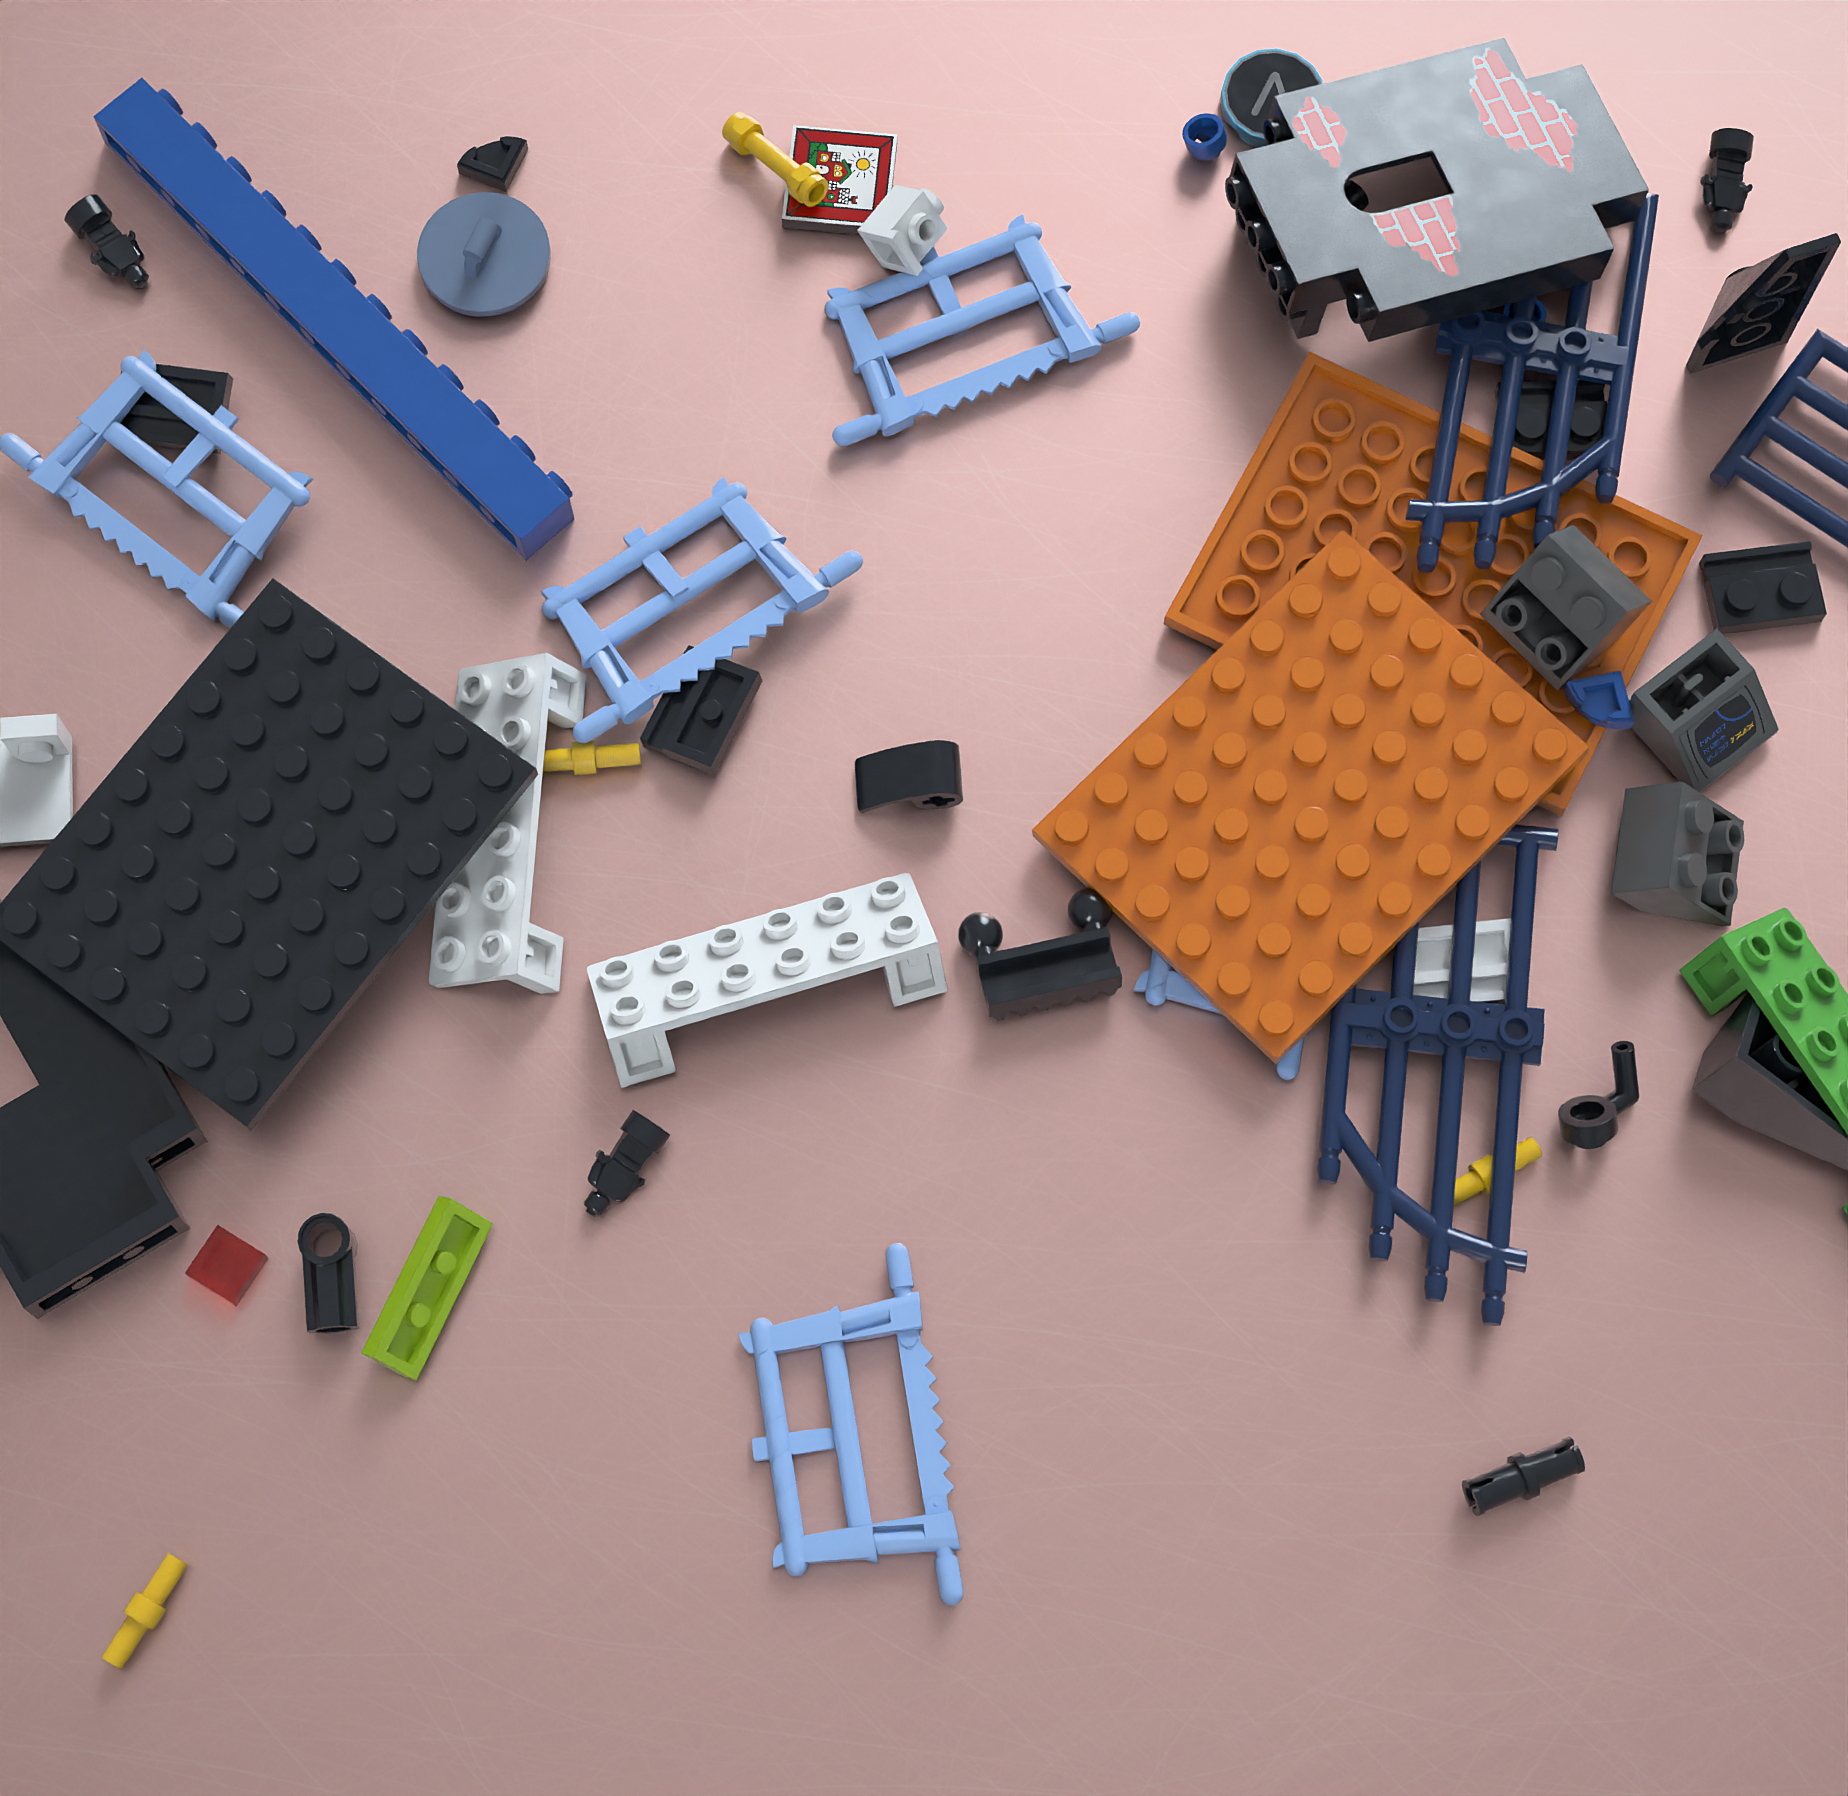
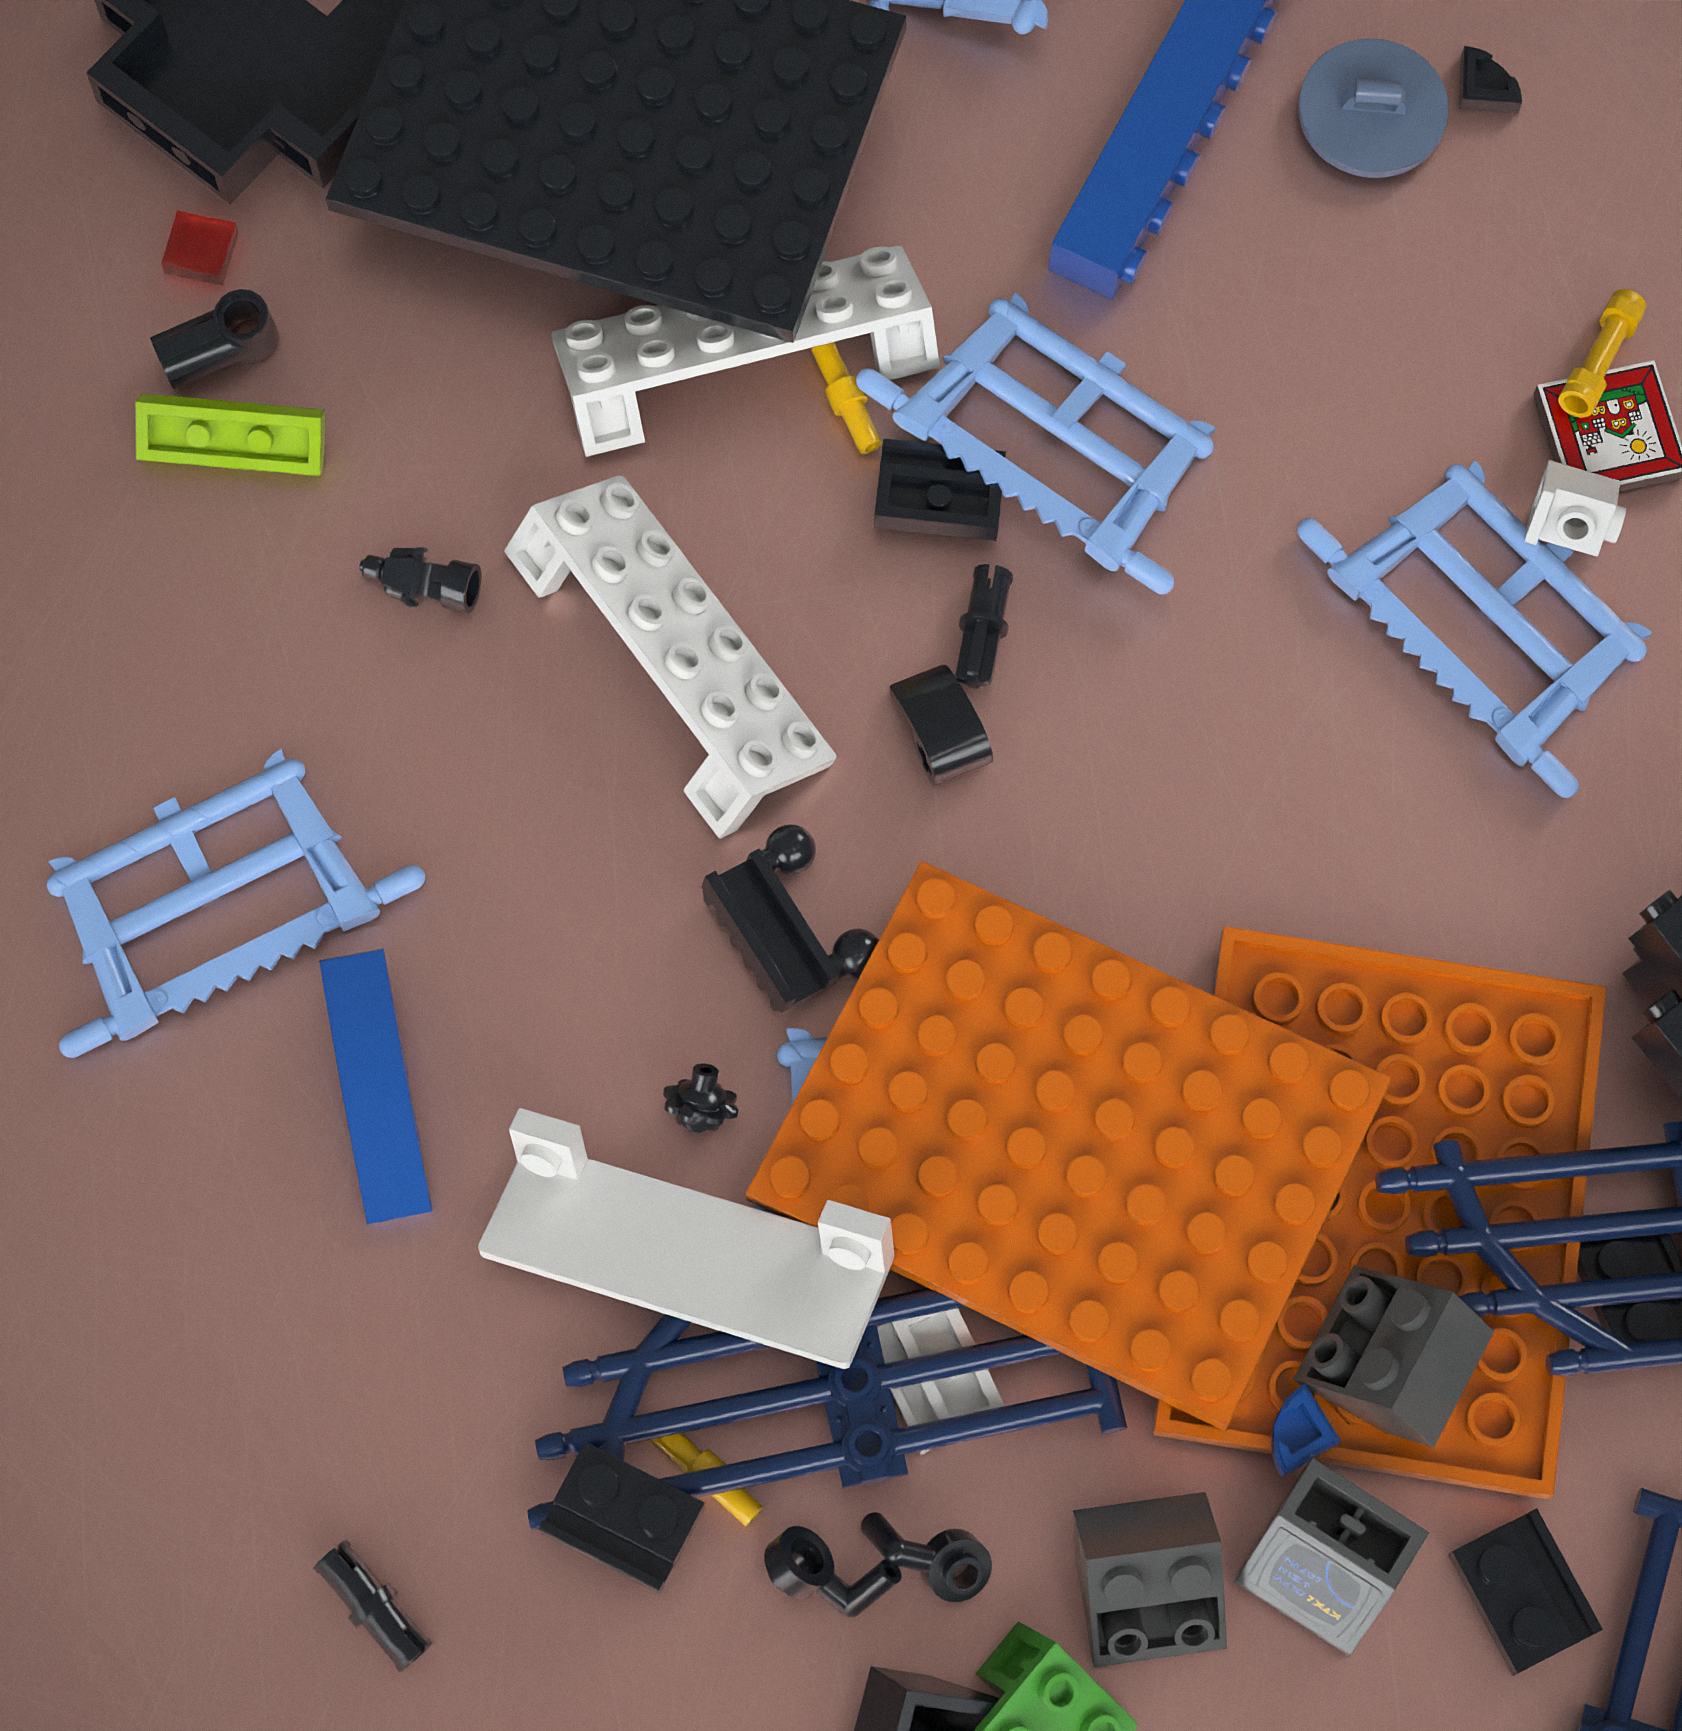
camera: 70 degrees right, 0 degrees up
none -> blue slope [319,948,432,1225]
none -> white bracket [478,1108,895,1369]
none -> black plate [538,1442,706,1595]
none -> black plant [663,1063,739,1133]
none -> black plate [861,1512,992,1602]
none -> black axle [955,564,1013,689]

